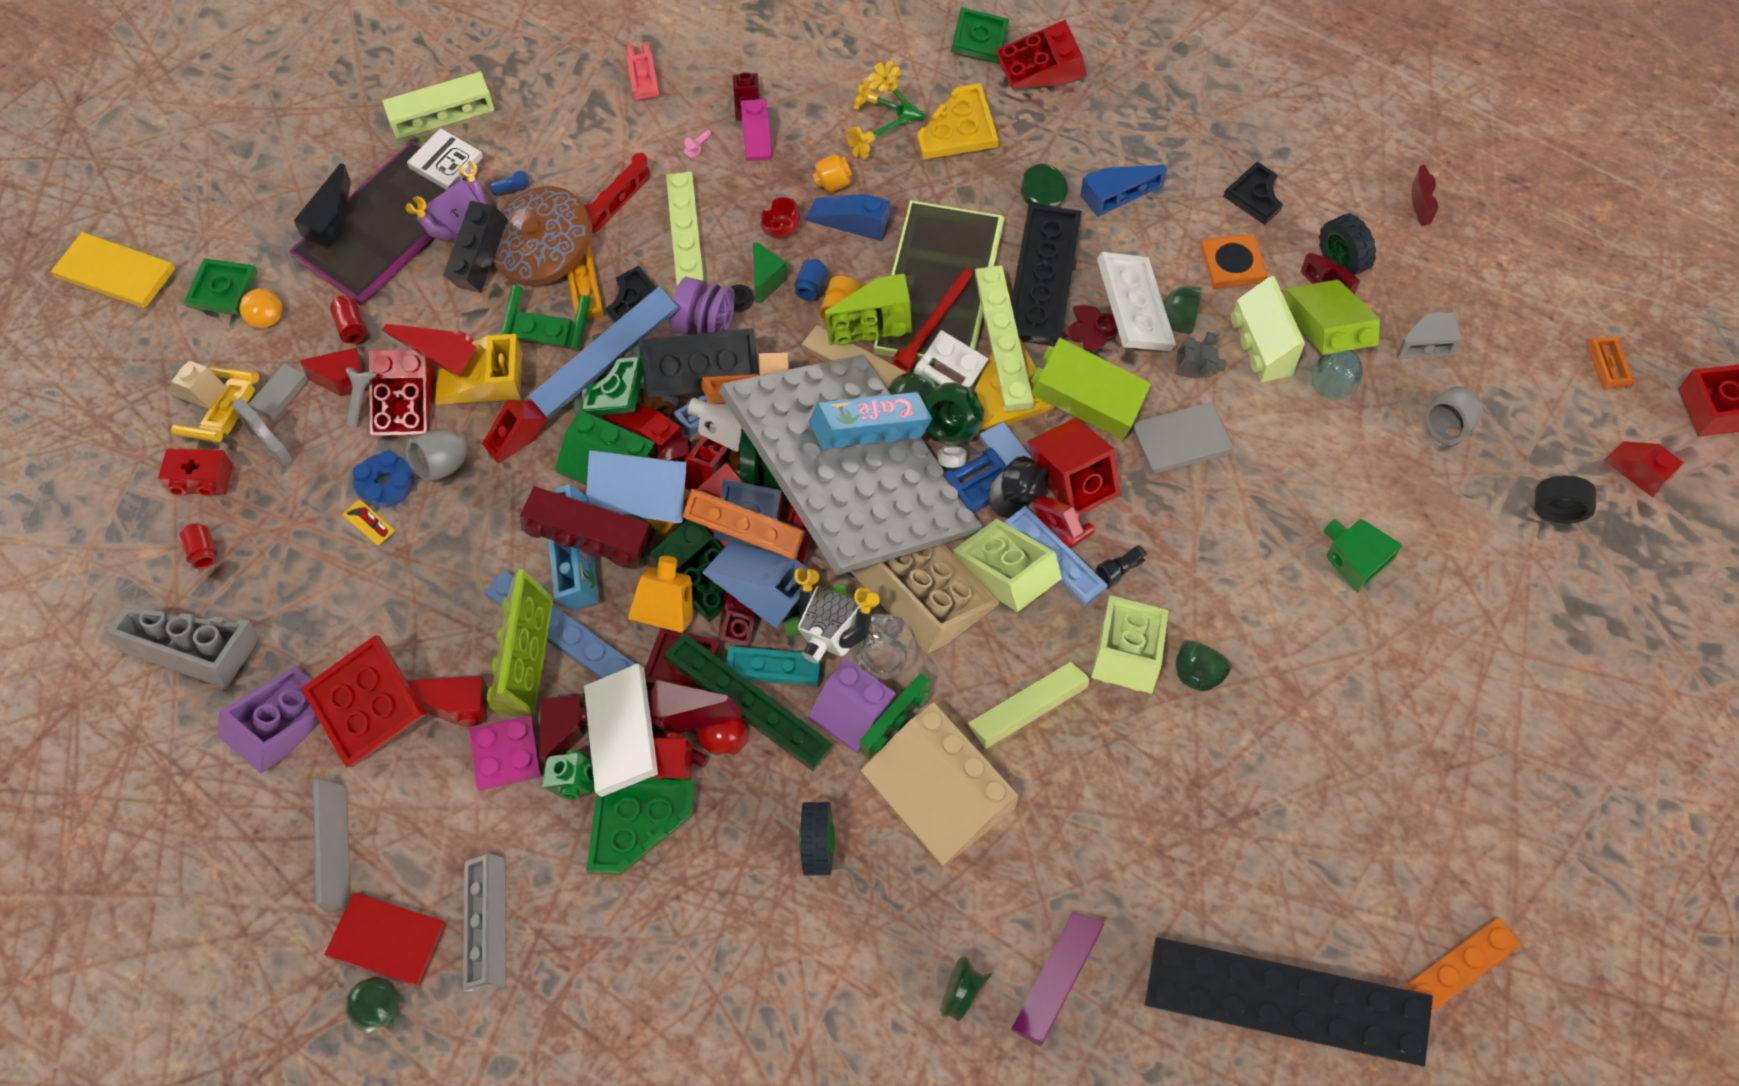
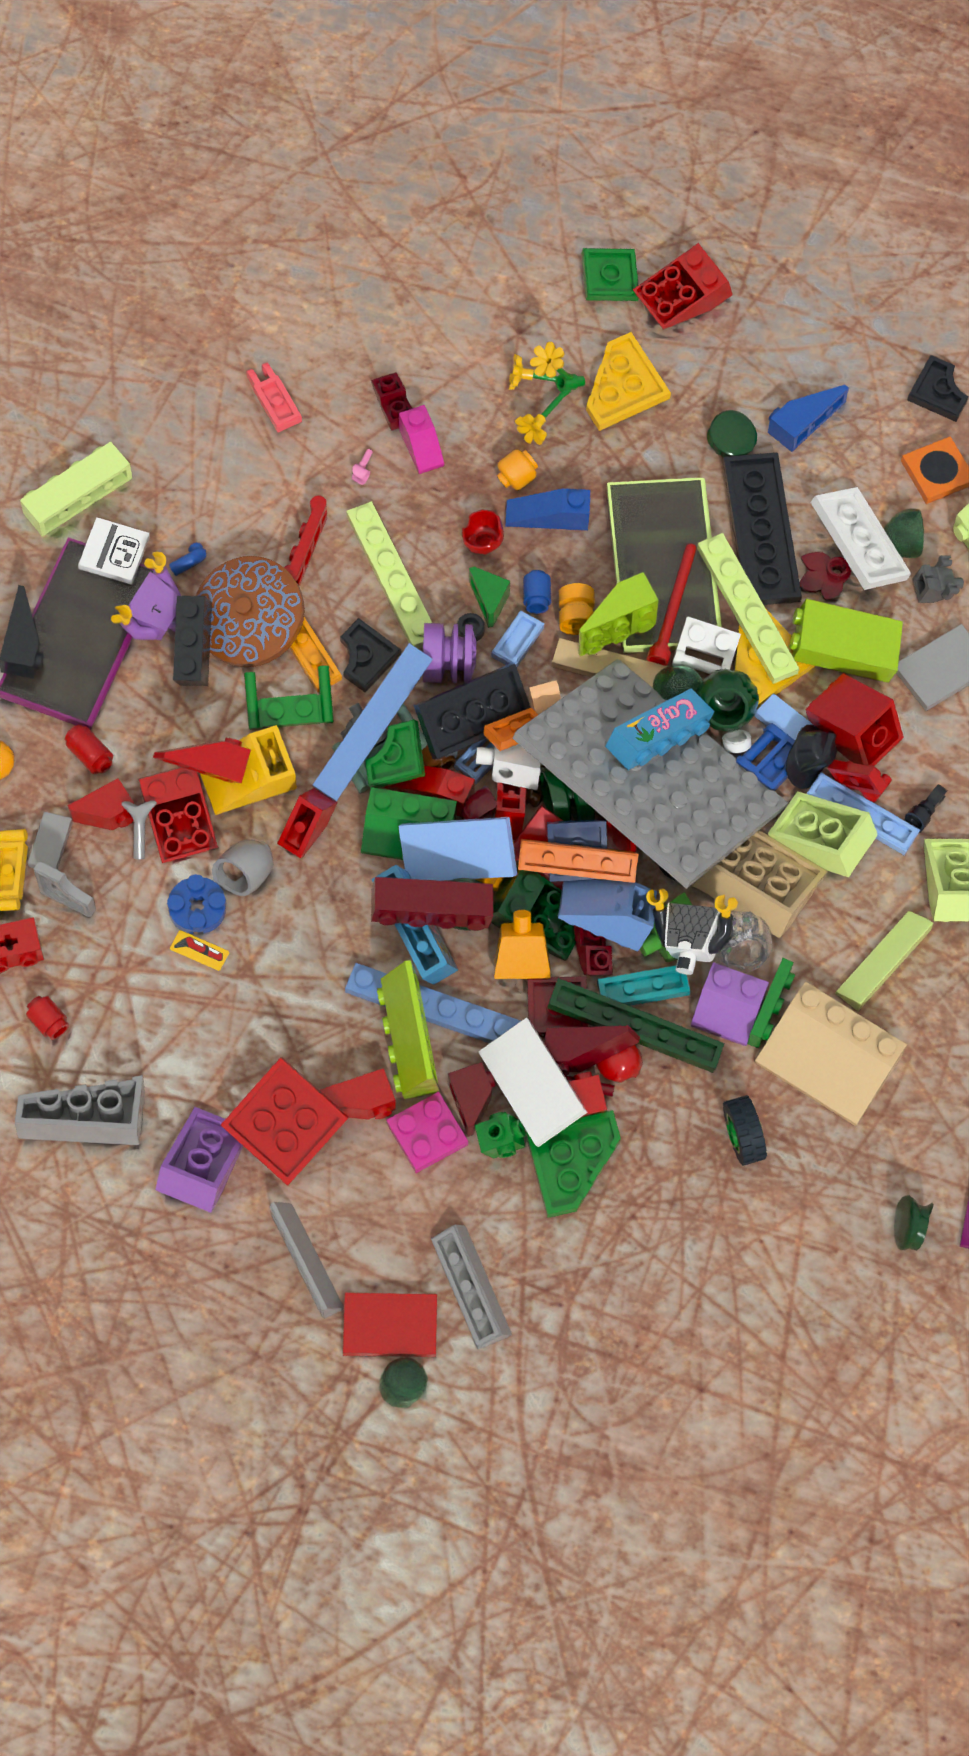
camera: 20 degrees left, 5 degrees up
none -> light blue tile [491,610,545,667]

